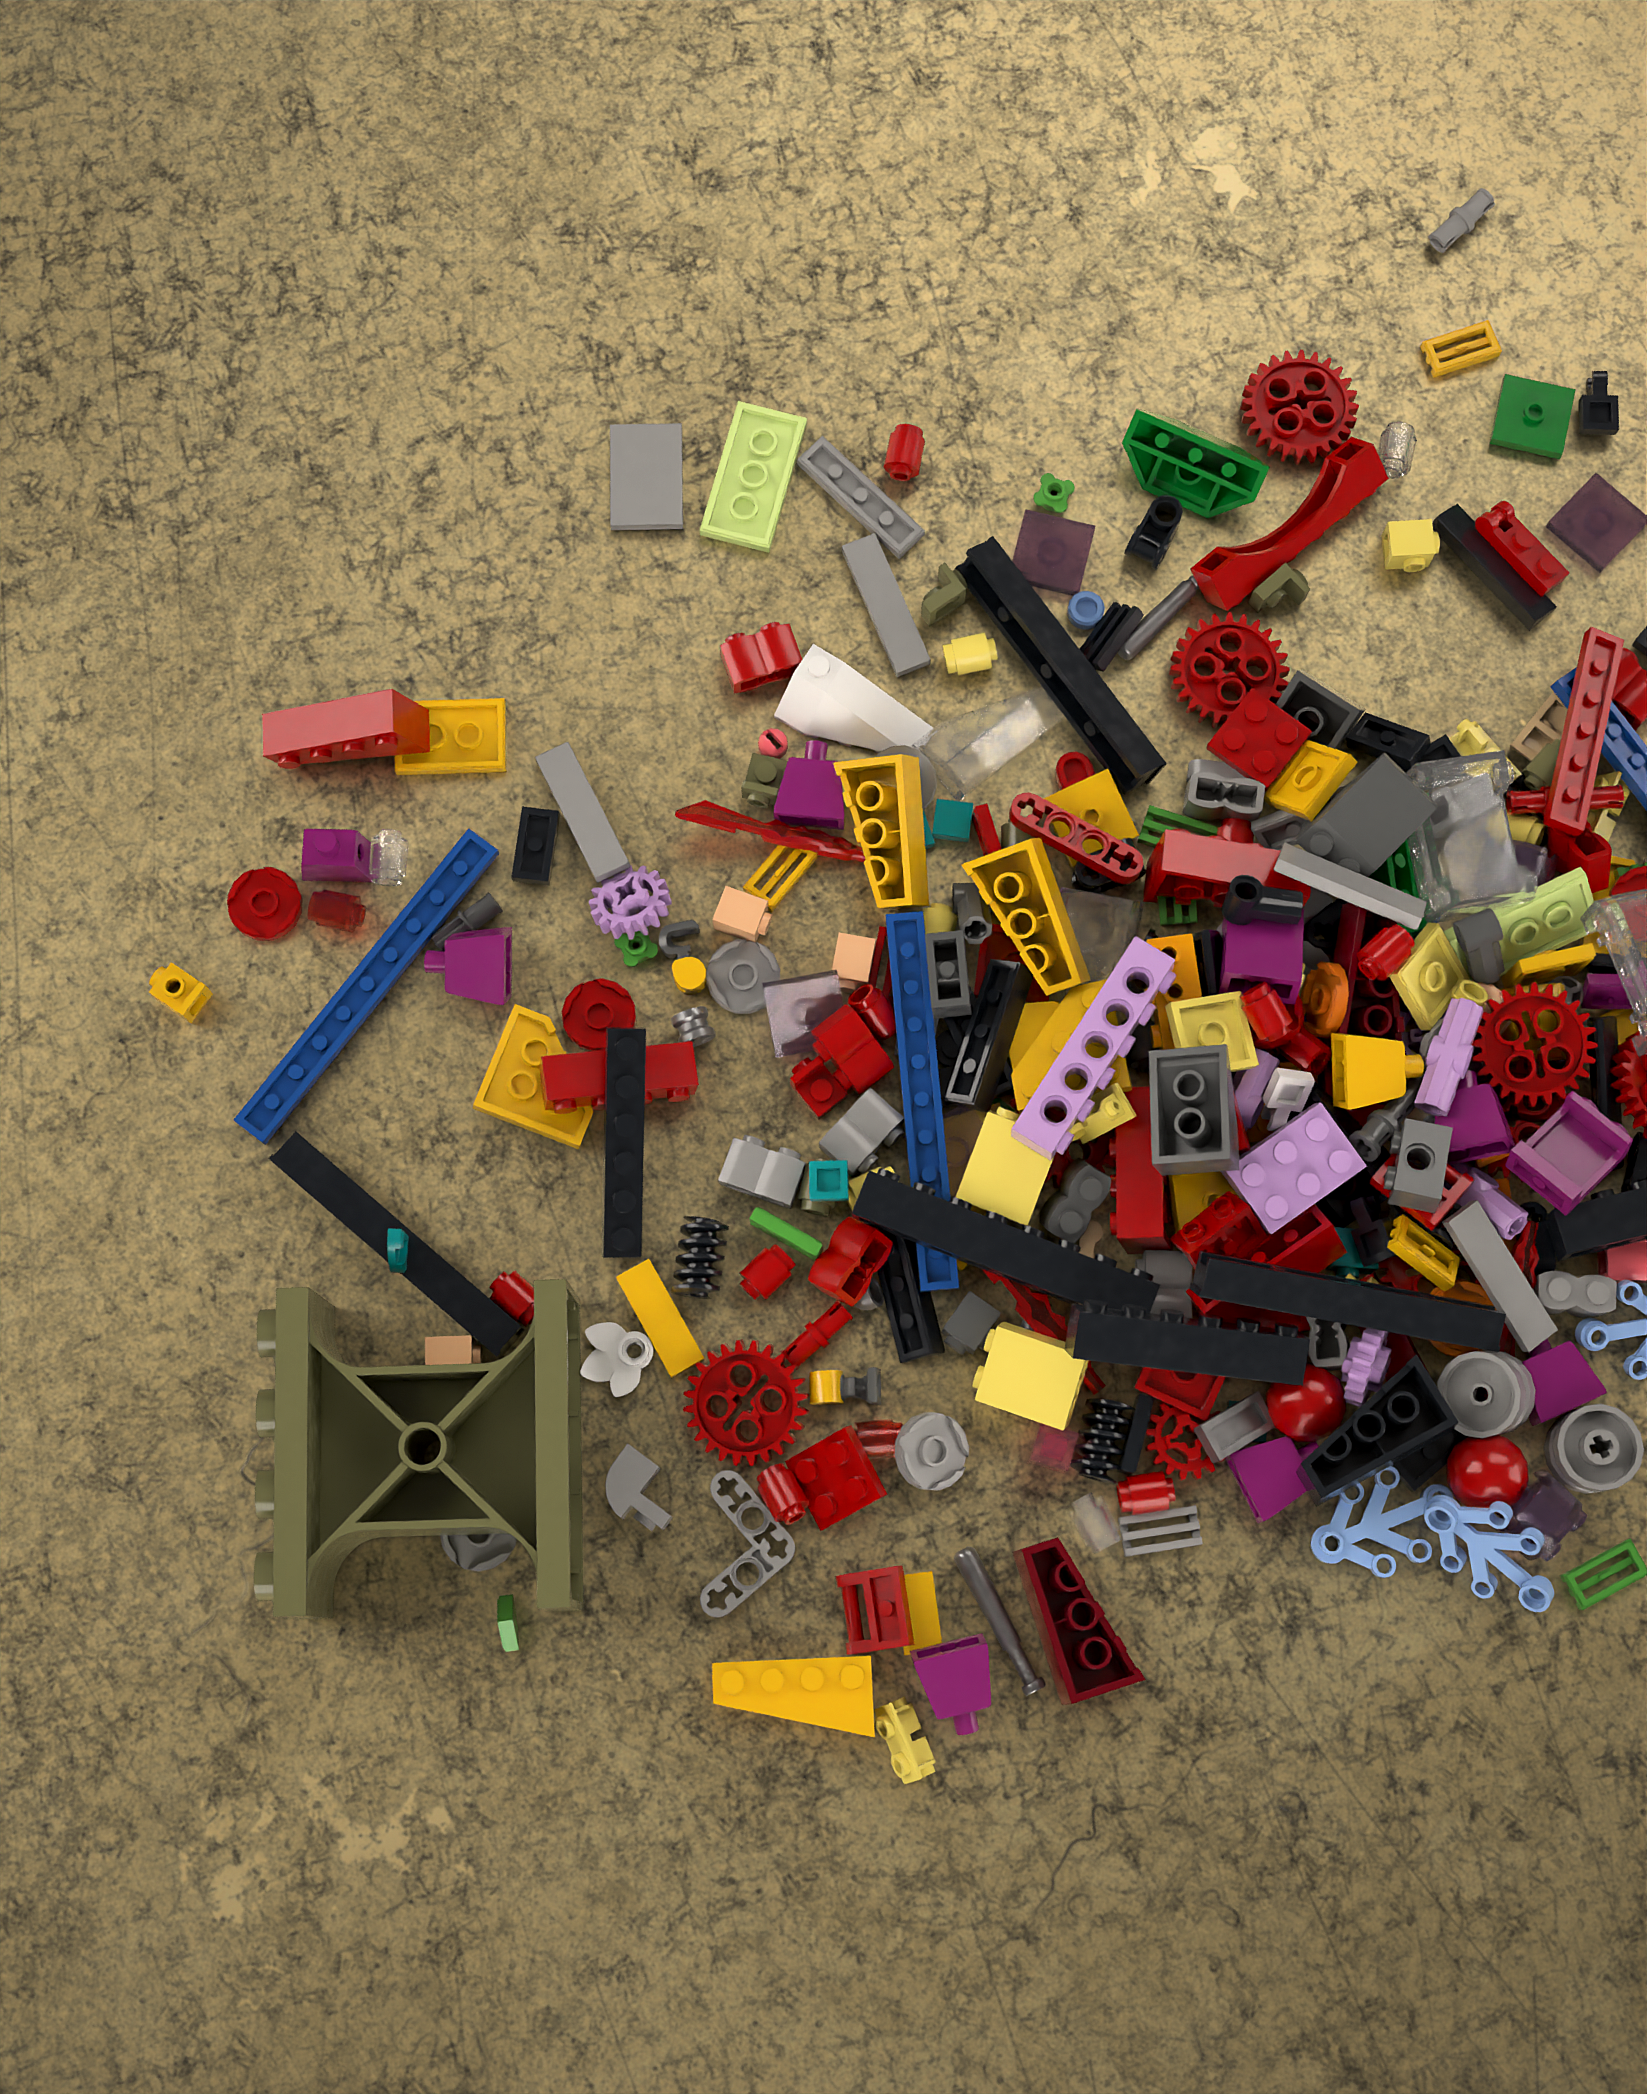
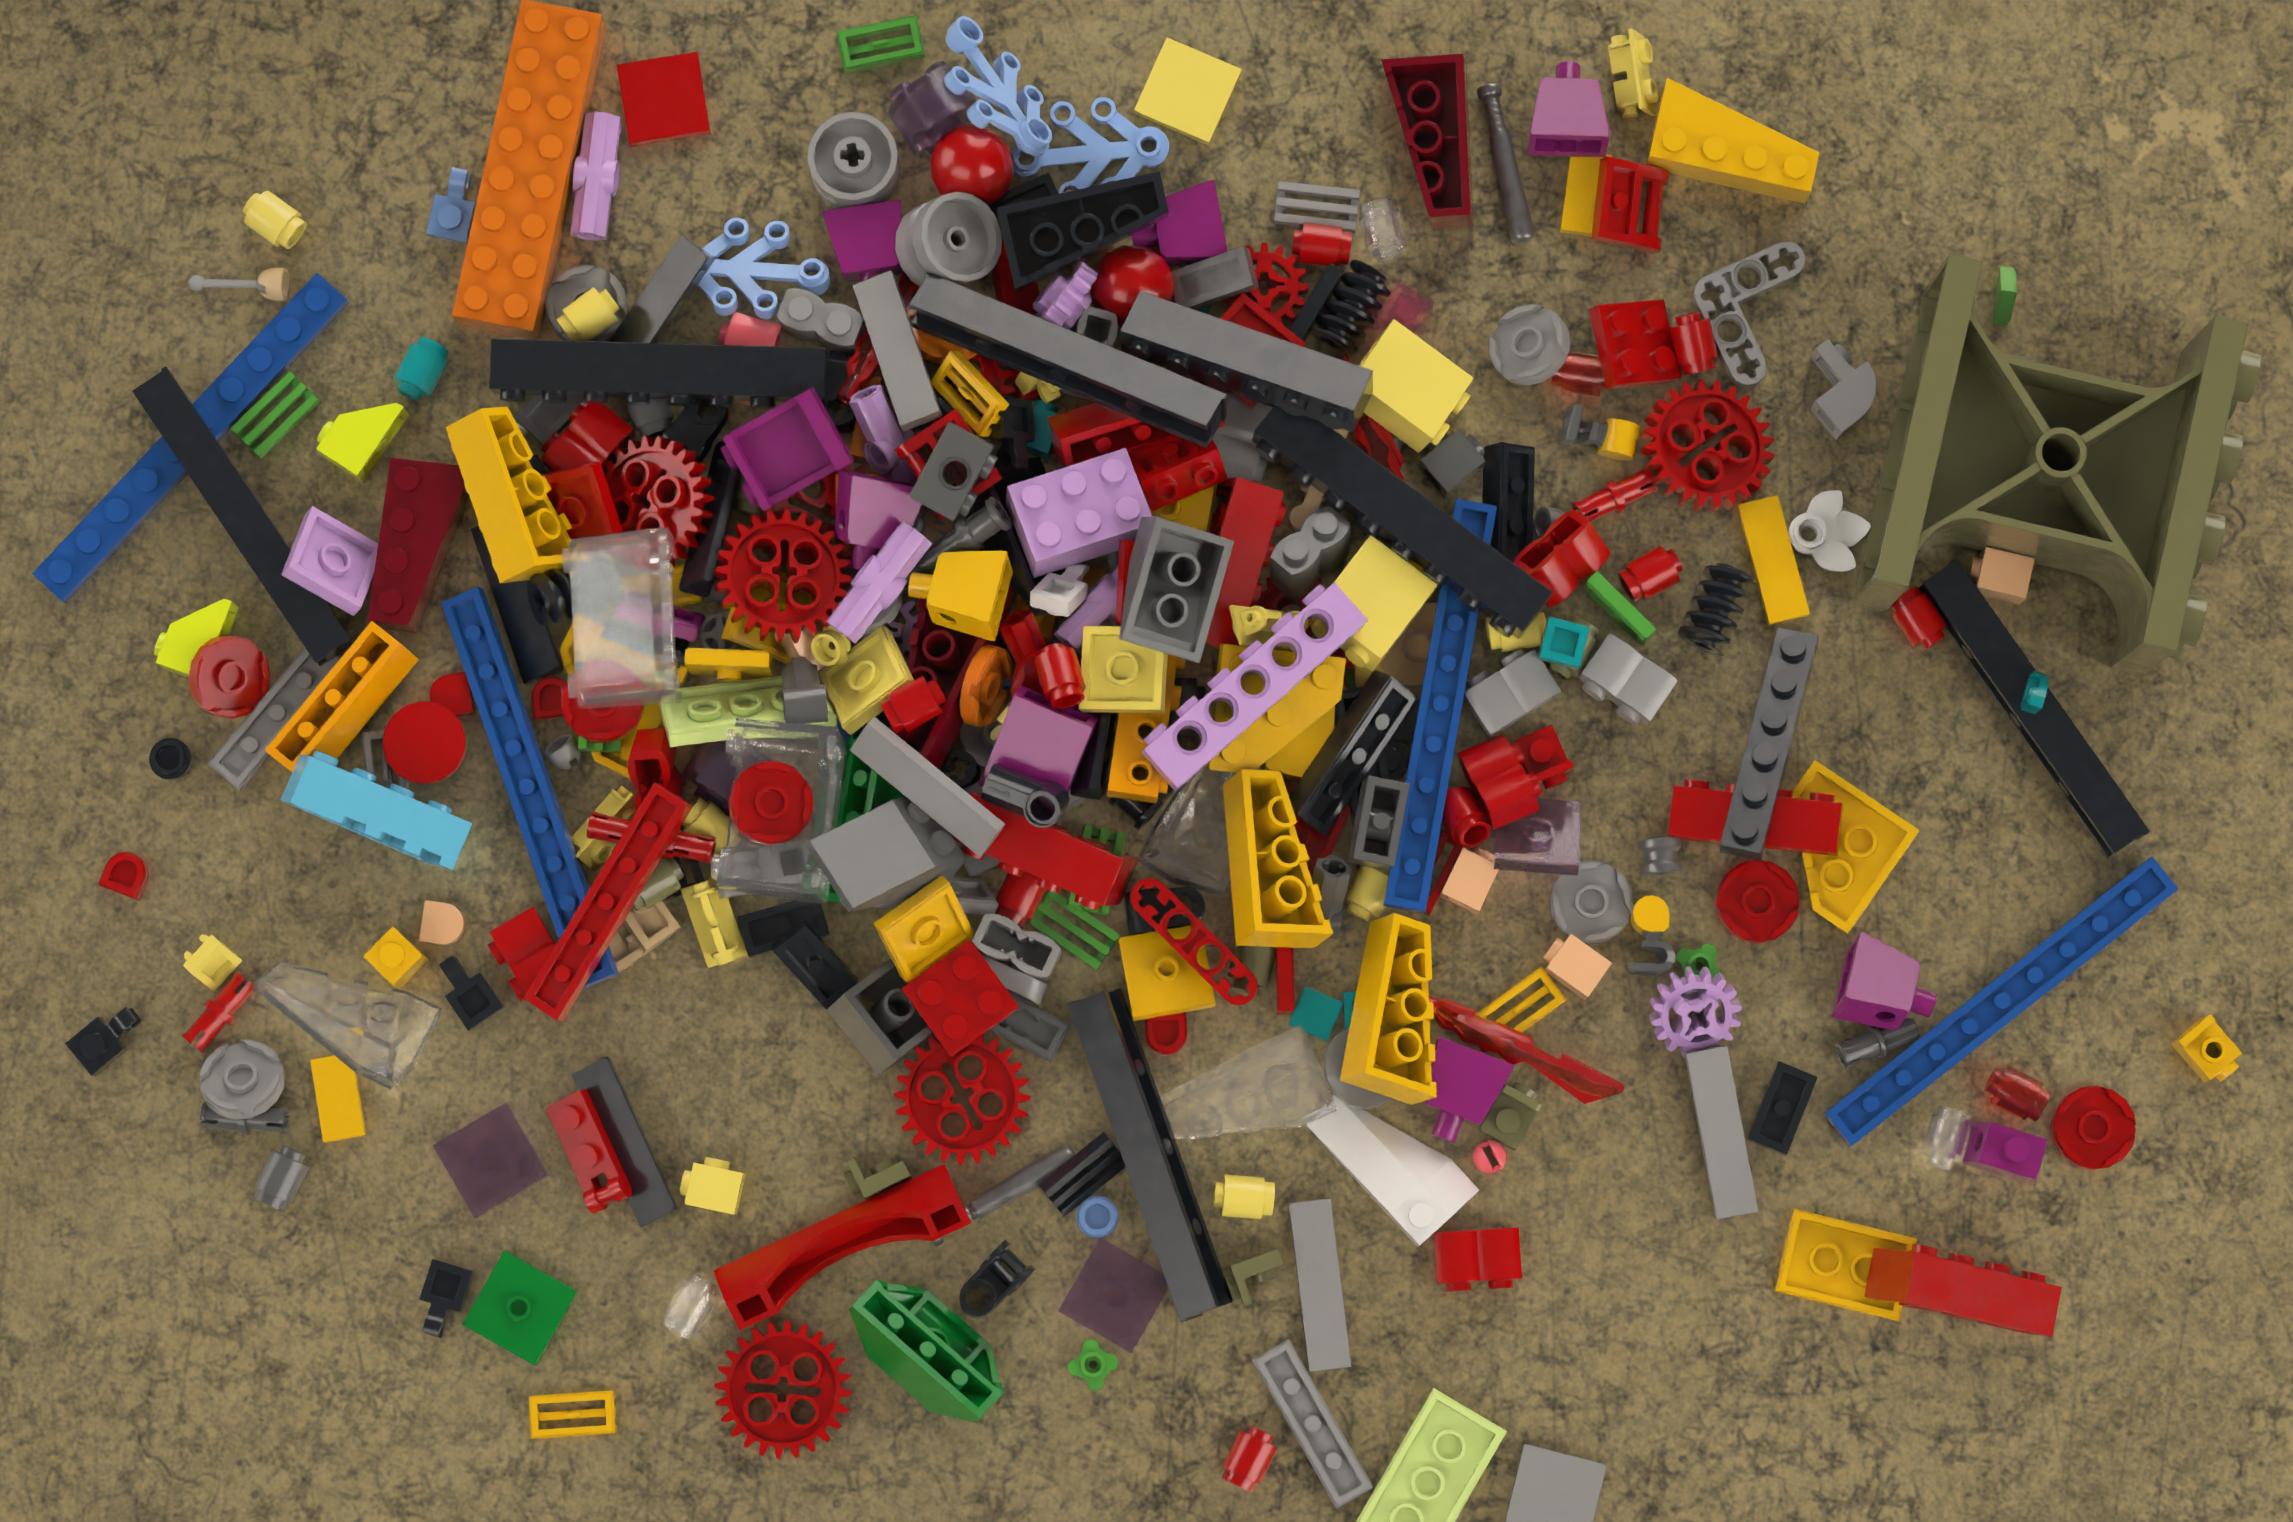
camera: 165 degrees left, 5 degrees up
none -> red tile [728,760,814,846]
none -> dark grey plate [990,992,1071,1063]
none -> light yellow tile [1134,37,1242,146]

